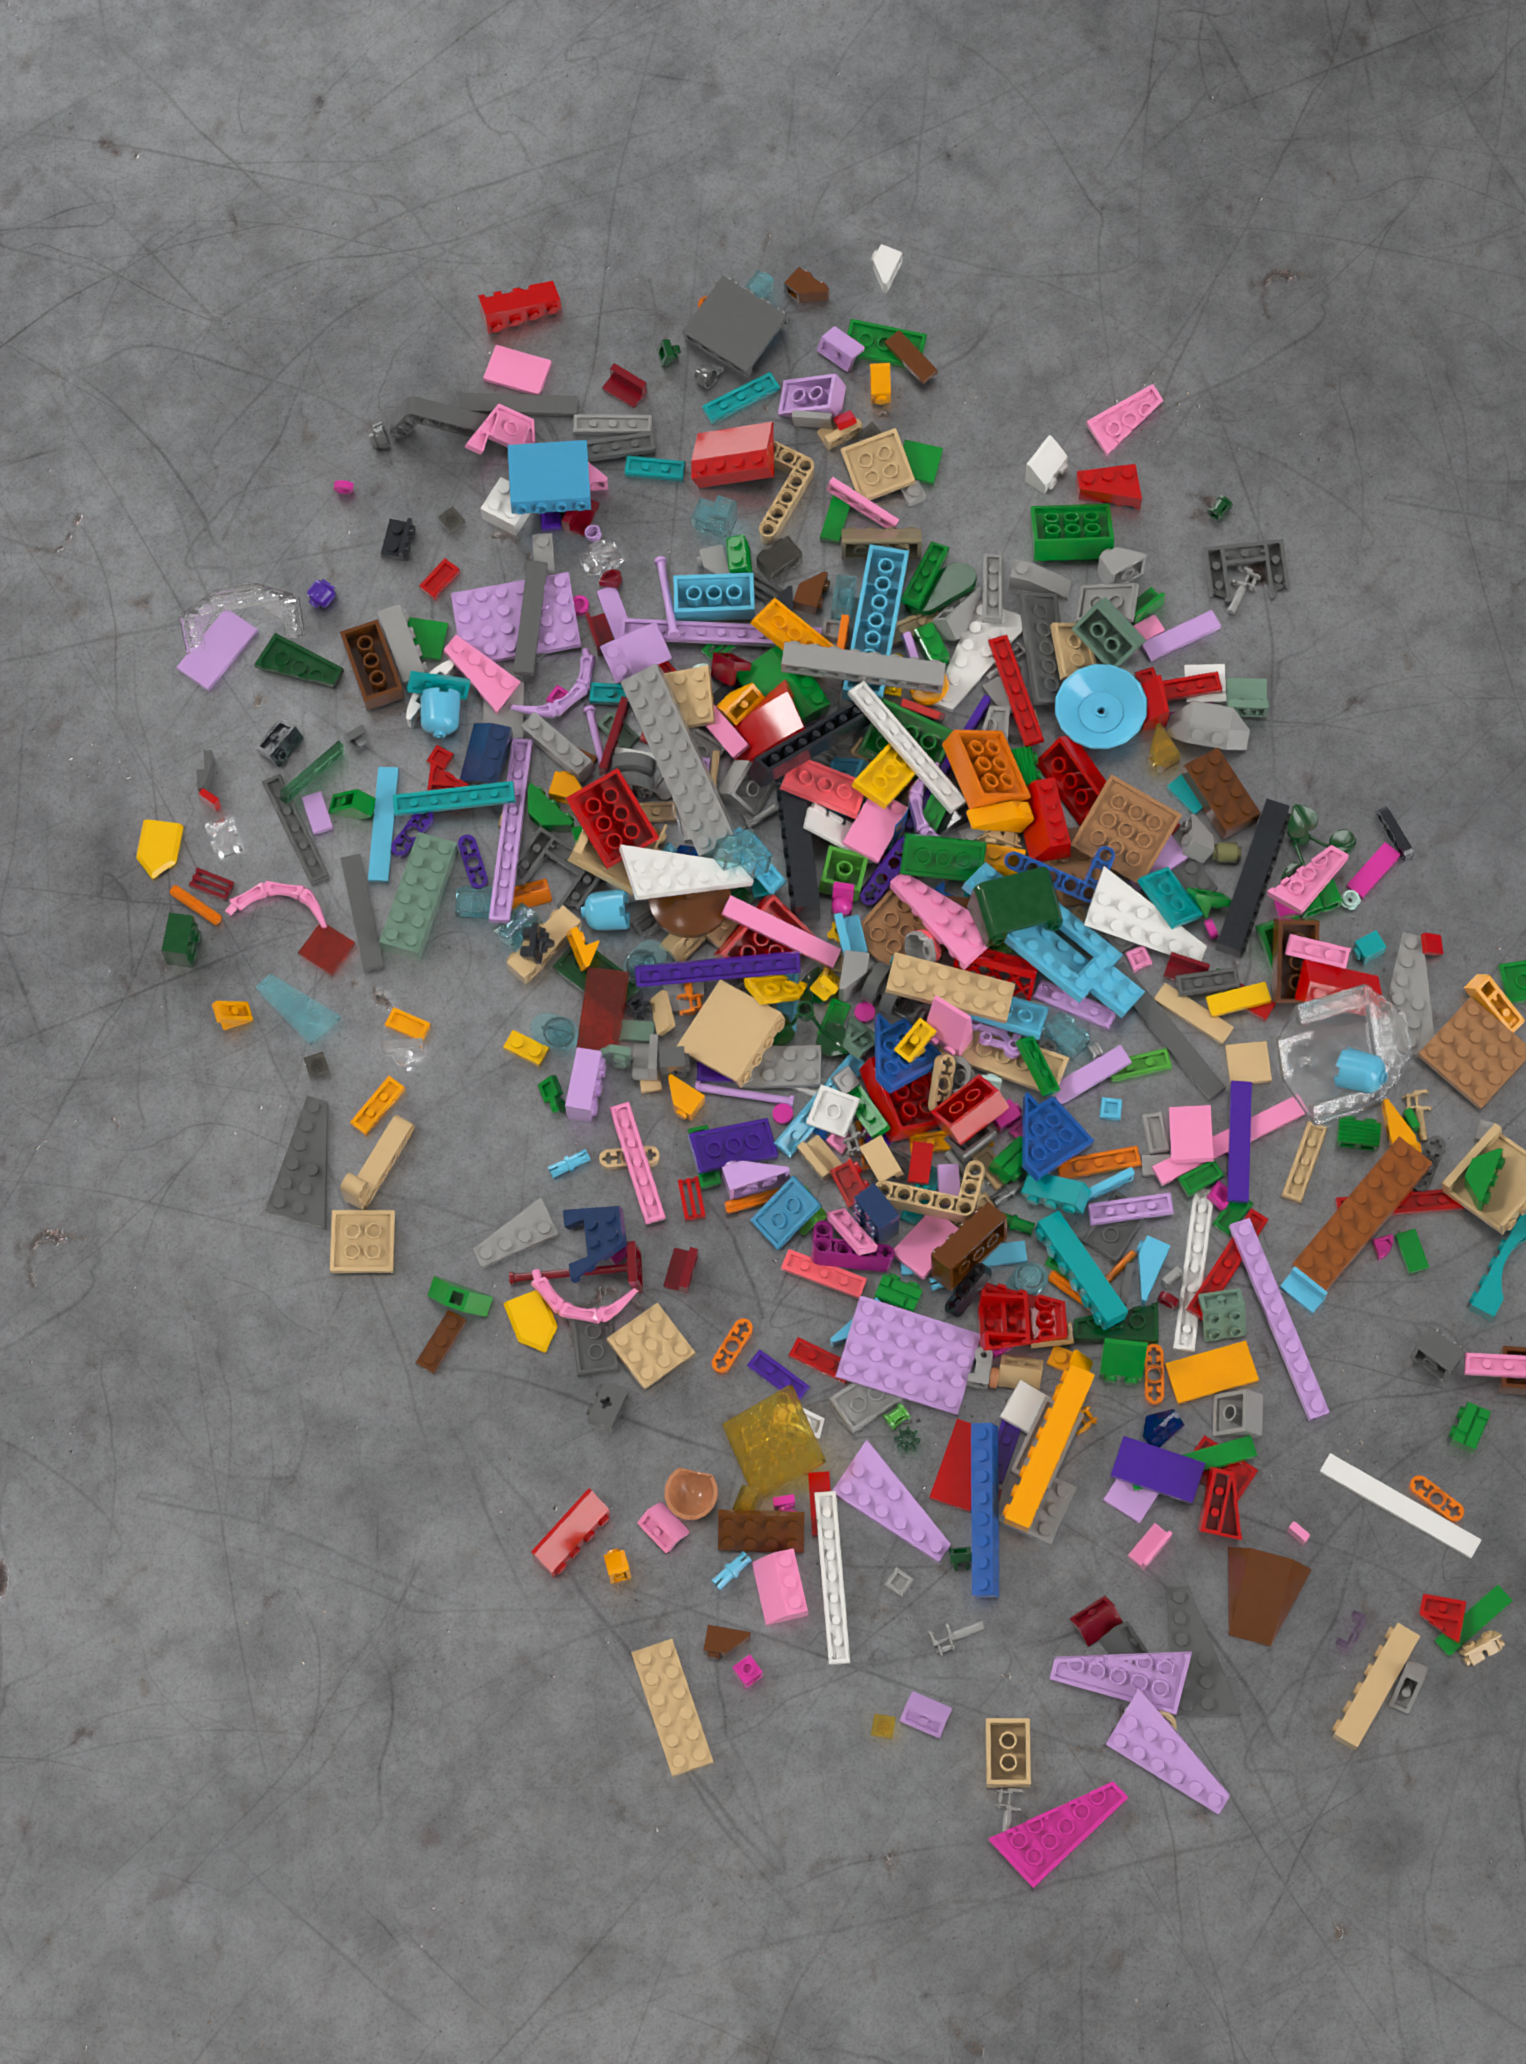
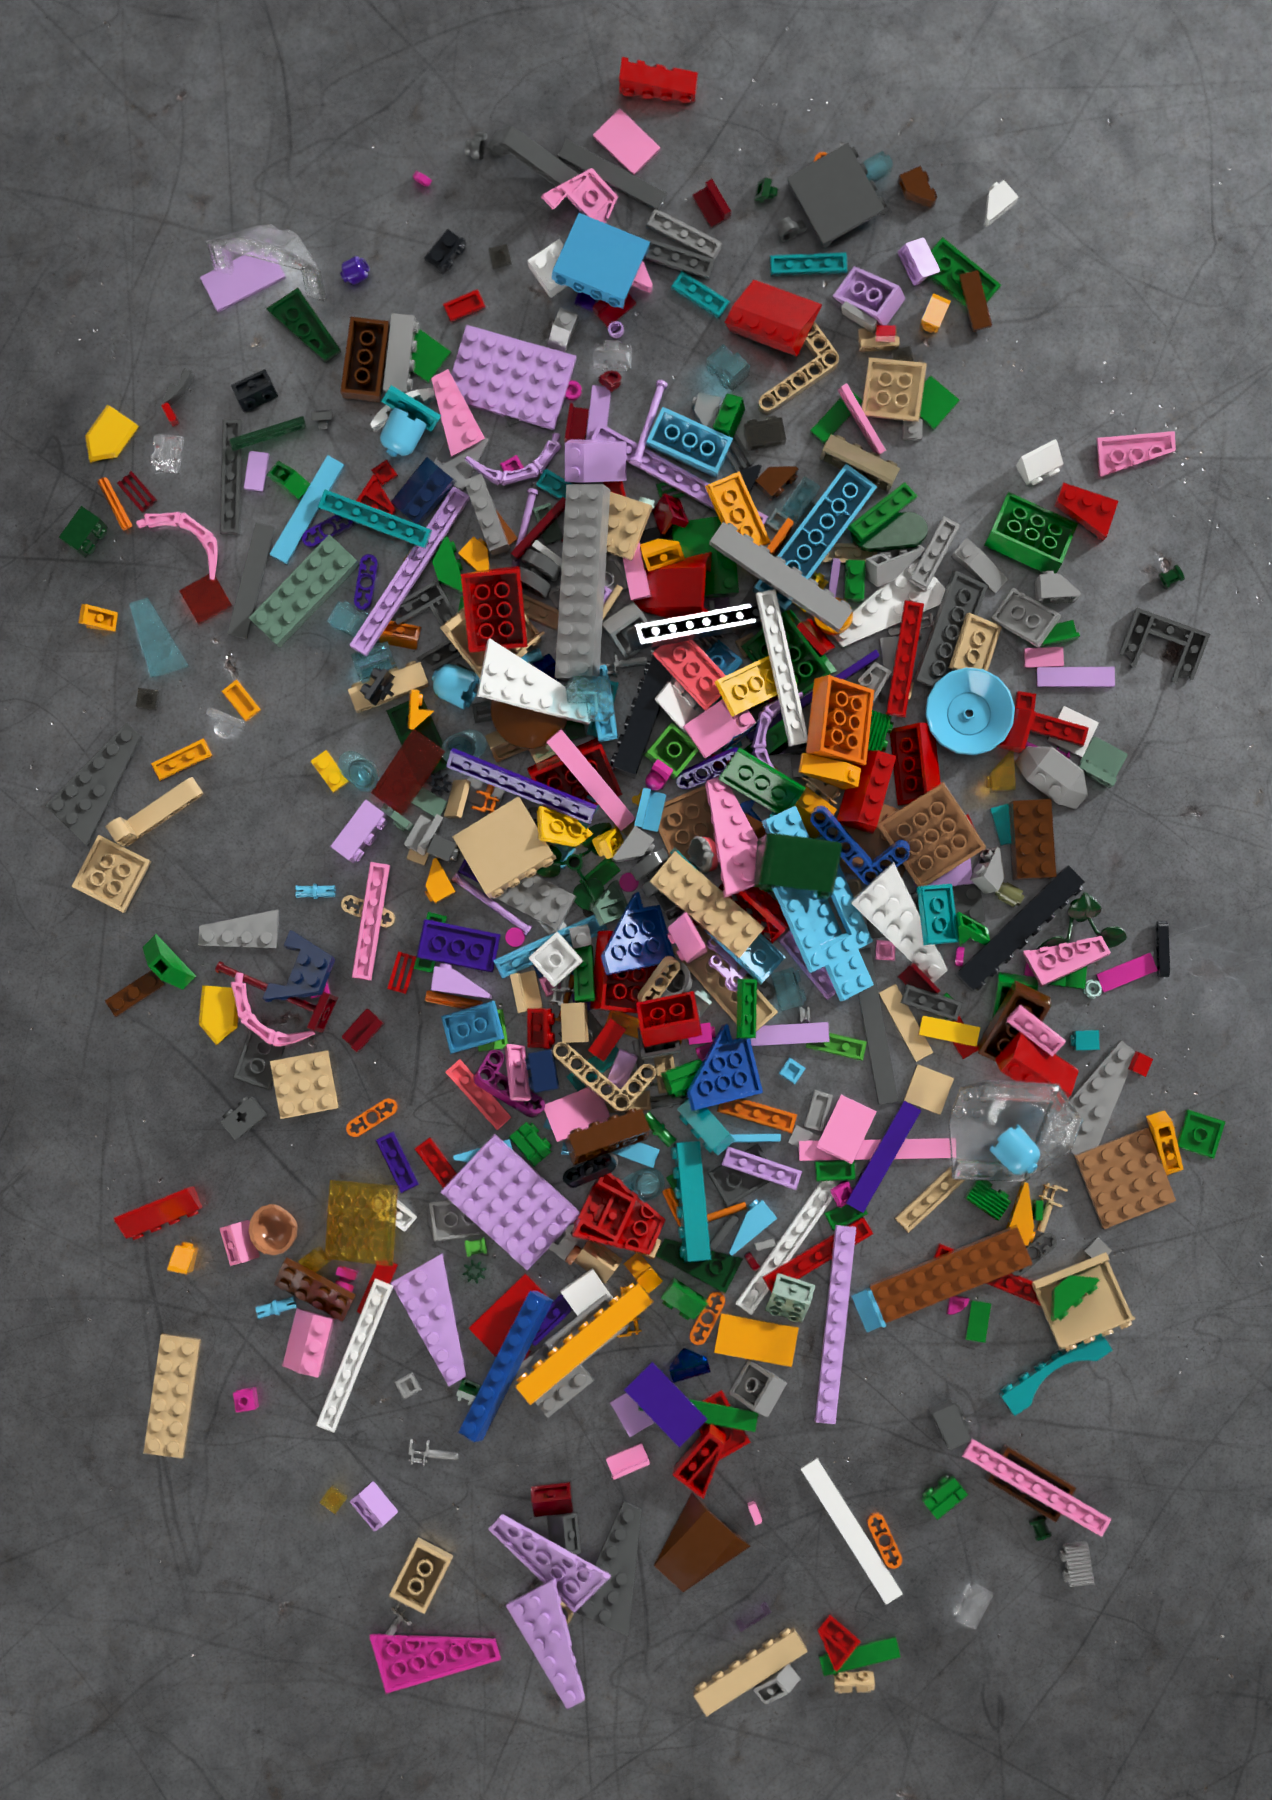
camera: 25 degrees right, 15 degrees up
dark grey tile [513,561,548,676] -> none
green plate [538,1075,566,1113] -> none
reddish brown slope [703,1625,751,1660] -> none
yellow slope [894,1018,937,1063] -> none
sand green brick [1071,597,1147,668] -> none
light grey piece [1227,565,1261,615] -> none

